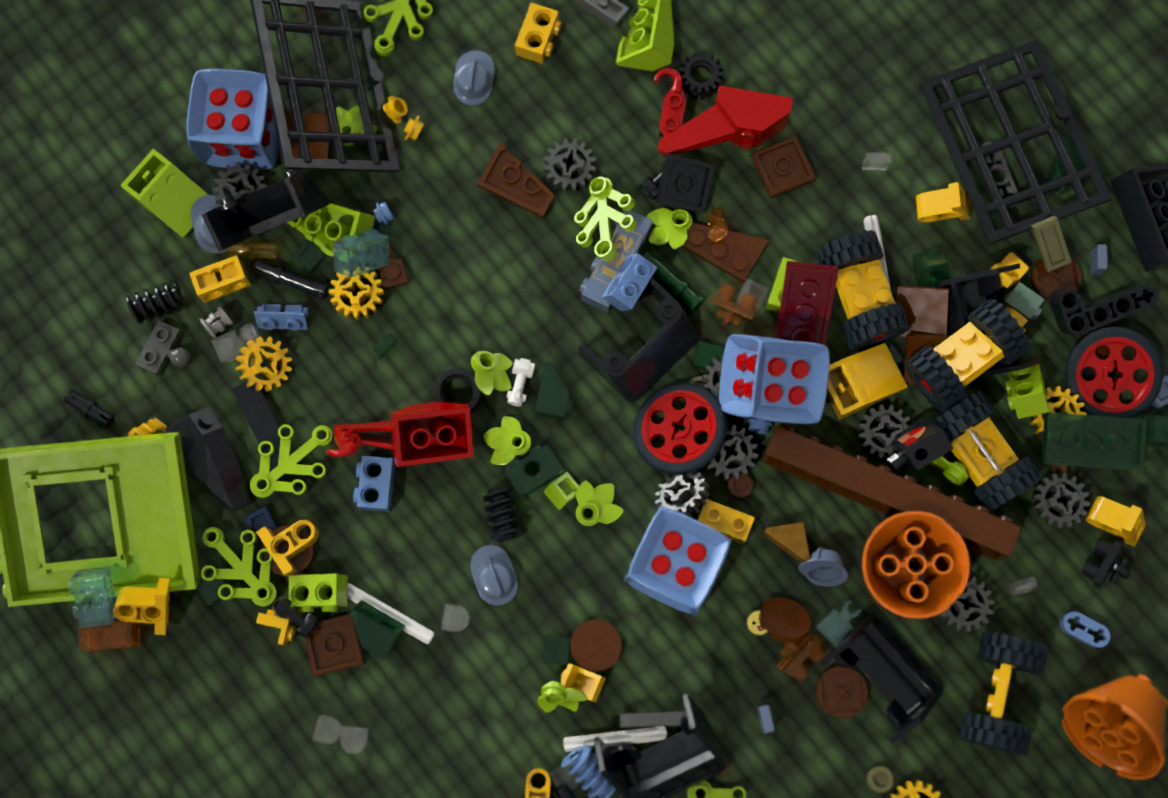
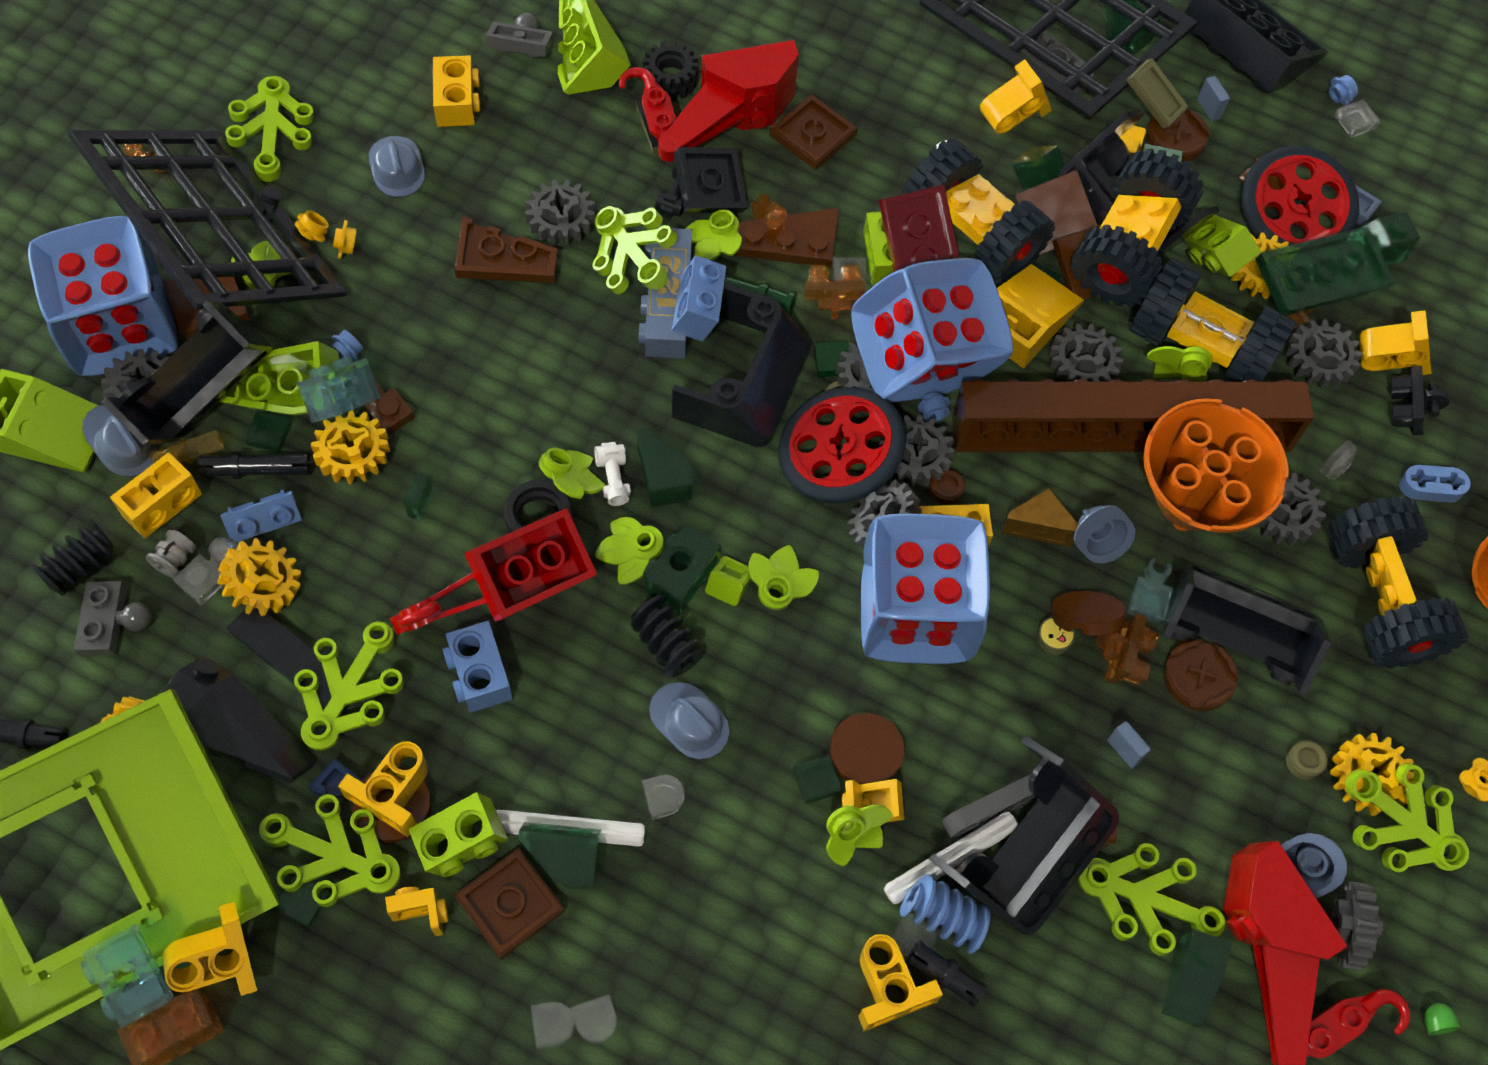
camera: 30 degrees left, 15 degrees down
black bar [272,597,319,638] -> none
clear tile [862,152,891,171] -> none
black torso [886,418,954,472] -> none
black beam [1049,285,1158,335] -> none

